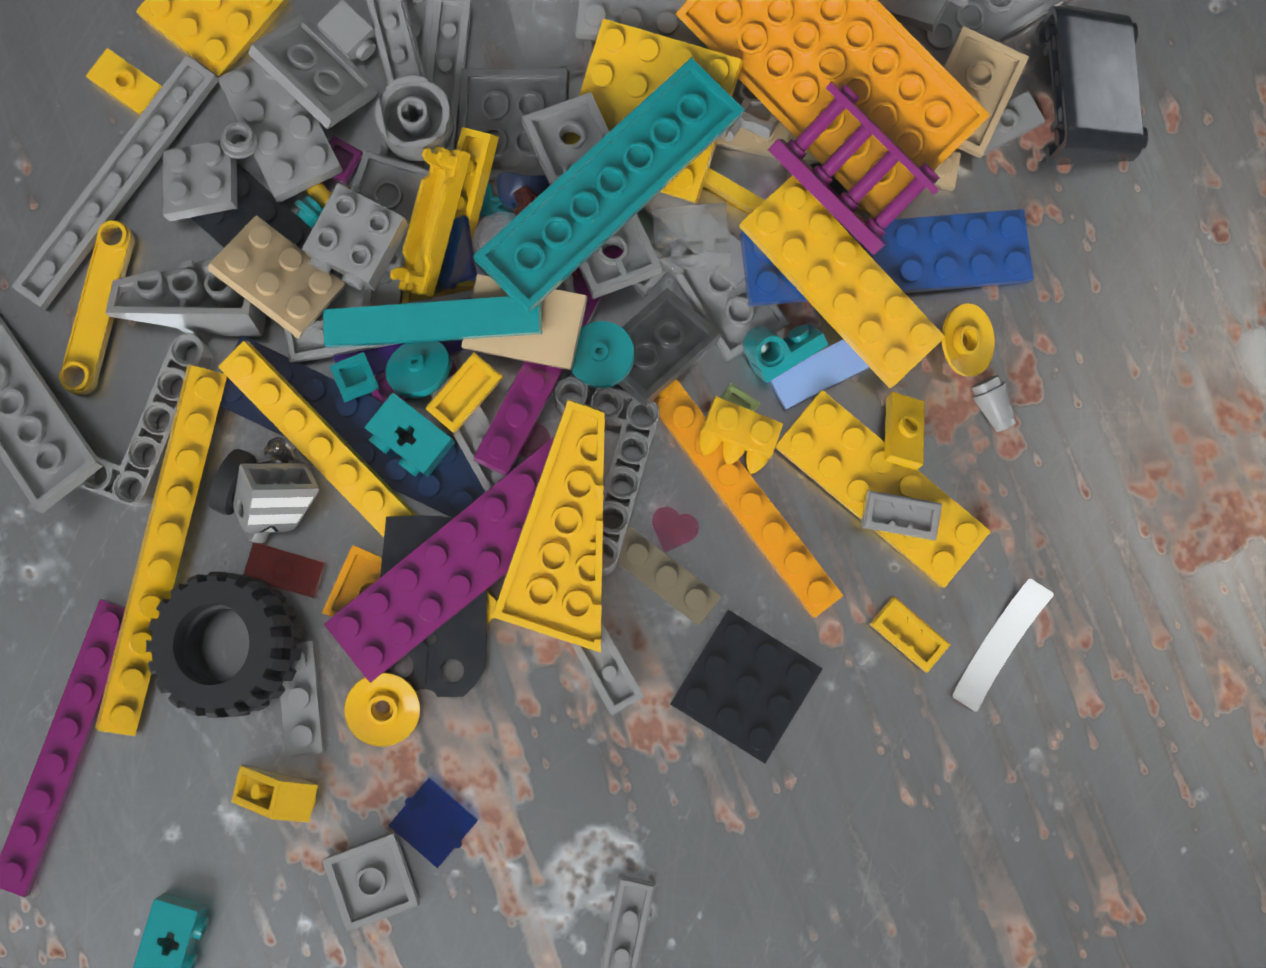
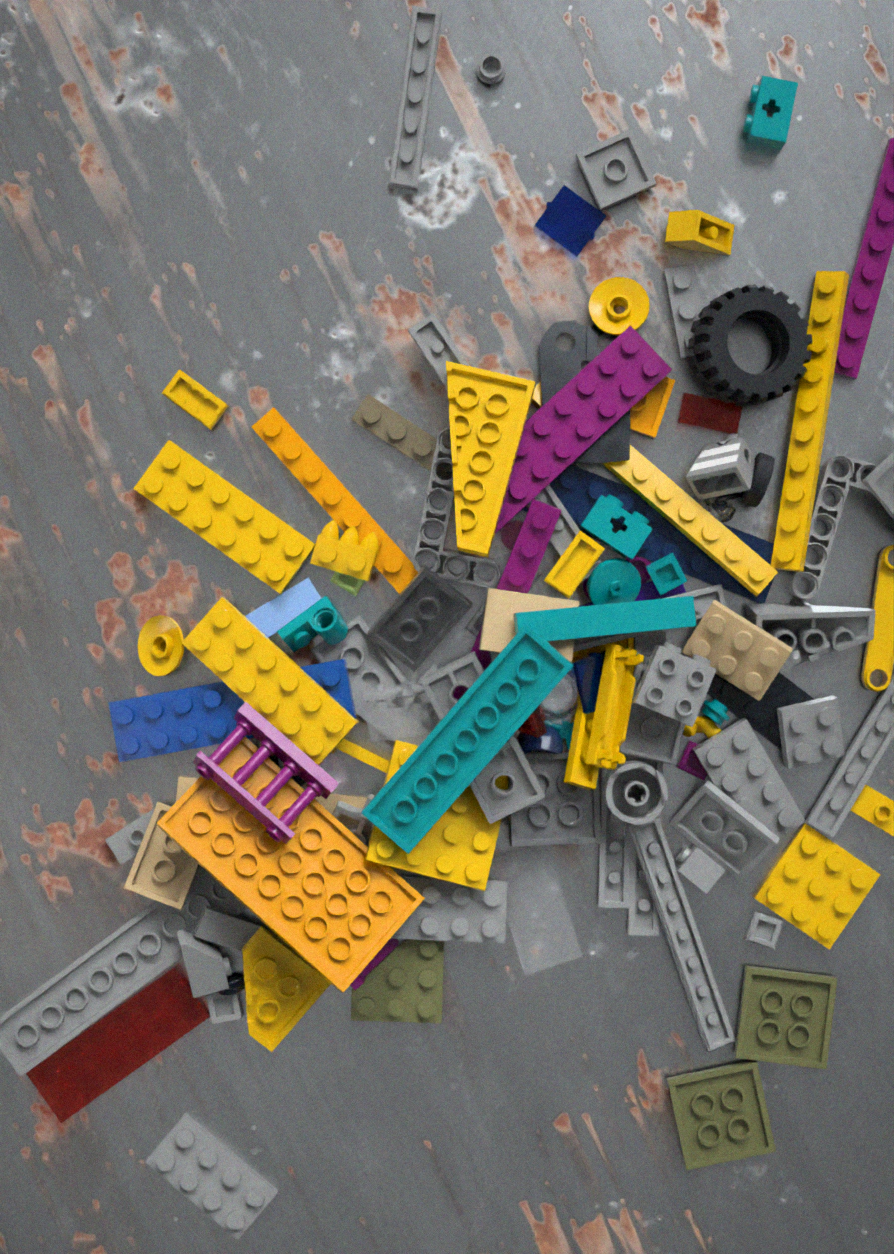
camera: 175 degrees left, 5 degrees up
light grey plate [220,122,258,159] -> none
teal piece [571,321,635,388] -> none
clear pink tile [652,507,699,553] -> none
black plate [670,609,823,764] -> none
light grey plate [860,491,942,540] -> none
yellow plate [884,392,925,470] -> none
white sticker [953,579,1054,712] -> none
light grey cone [971,375,1016,432] -> none
black windscreen [1036,5,1148,166] -> none

